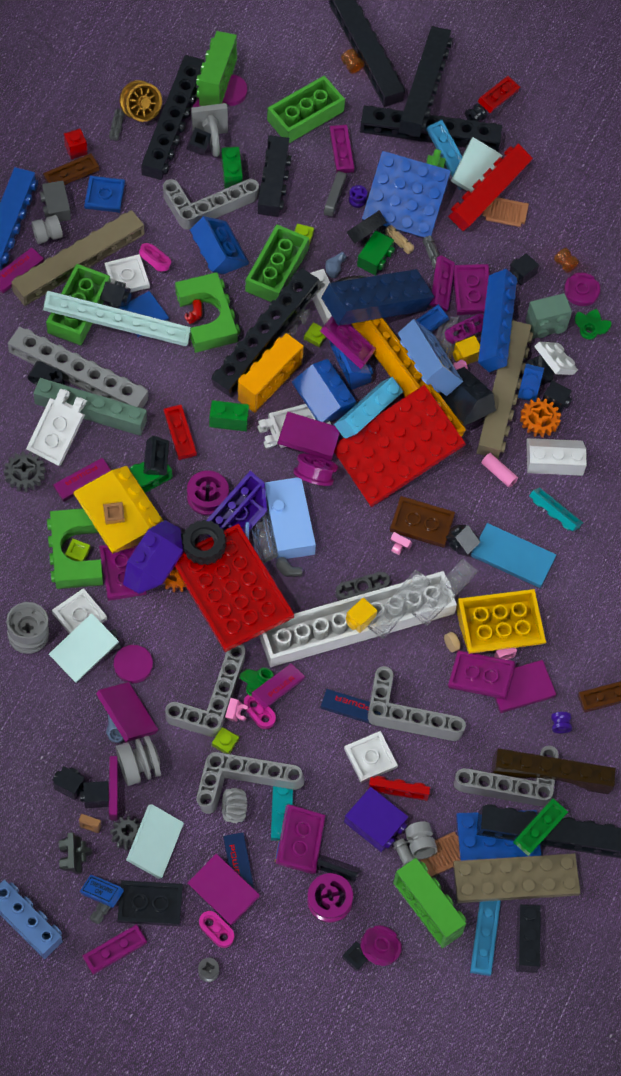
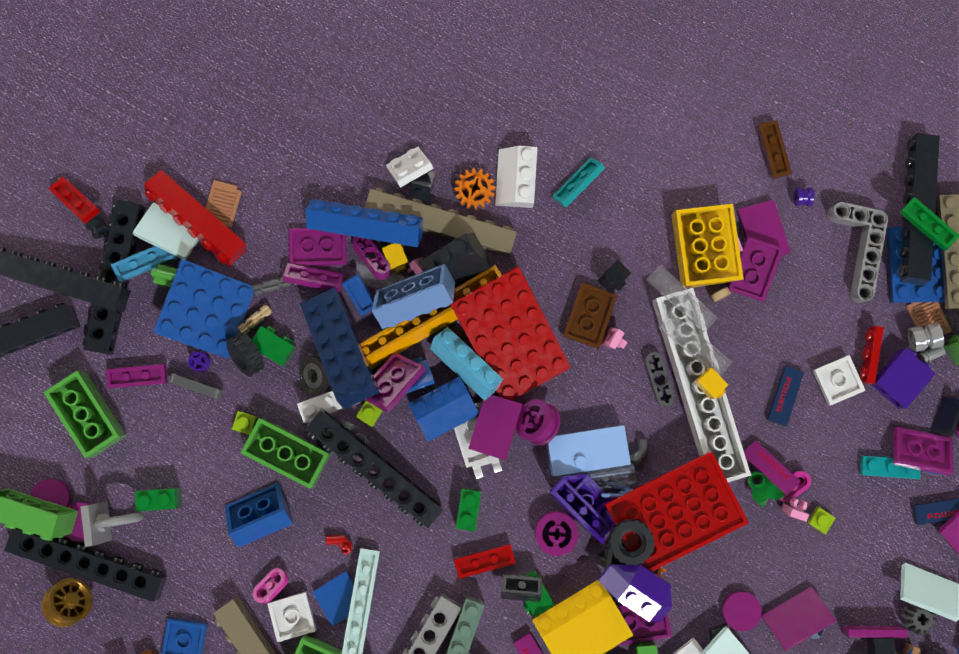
camera: 90 degrees left, 20 degrees up
black brick [100,281,132,308] -> none
medium nougat tile [103,502,125,525] -> none
dark grey axle [109,109,125,141] -> none
light grey wheel [115,736,161,786] -> none
light grey beam [163,179,259,230] -> none
light grey beam [165,644,245,737] -> none
bright green arch [175,272,240,353] -> none
black brick [186,127,211,155] -> none
light grey beam [197,752,305,814] -> none
light grey gear [221,788,247,823] -> none
light orange brick [237,333,304,413] -> none
black wedge [257,135,292,217] -> none
sand blue animal [325,251,347,279] -> none
clear orange wheel [341,49,364,74] -> none
light grey beam [368,666,466,741] -> none
dark azure tile [471,523,556,588] -> none
bright pink piece [481,453,518,488] -> none
dark brown arch [491,748,616,794] -> none
black brick [510,253,539,286] -> none
blue plate [518,364,544,402] -> none
sand green brick [525,293,572,339] -> none
black brick [542,380,572,413] -> none
clear orange wheel [554,248,579,273] -> none
magenta tile [564,273,601,306] -> none
green plate [575,309,611,340] -> none

